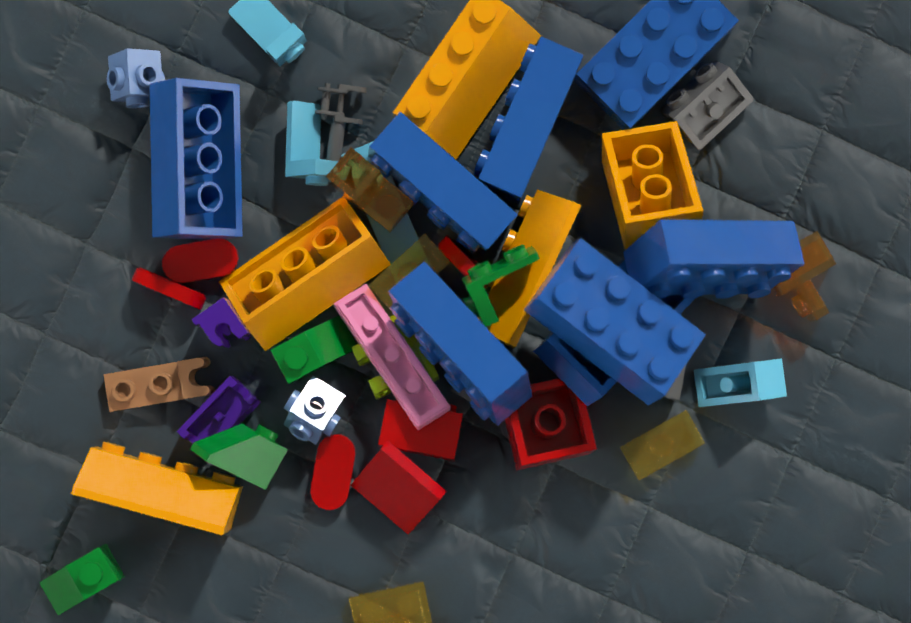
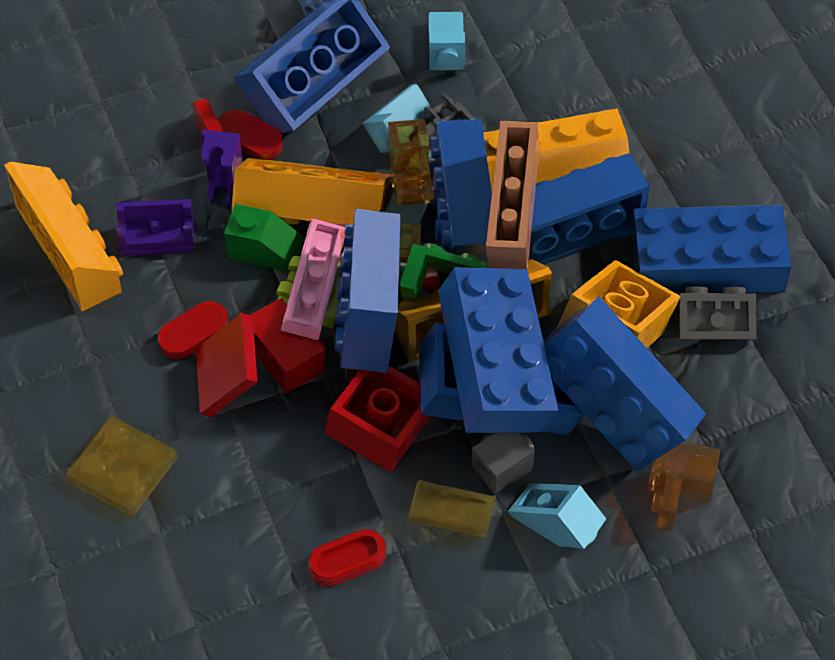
camera: 40 degrees right, 30 degrees down
medium nougat plate [103,357,215,412] -> none
green slope [190,424,288,490] -> none
brick [284,376,345,445] -> none
none -> red tile [308,529,386,587]
none -> nougat brick [486,121,540,269]

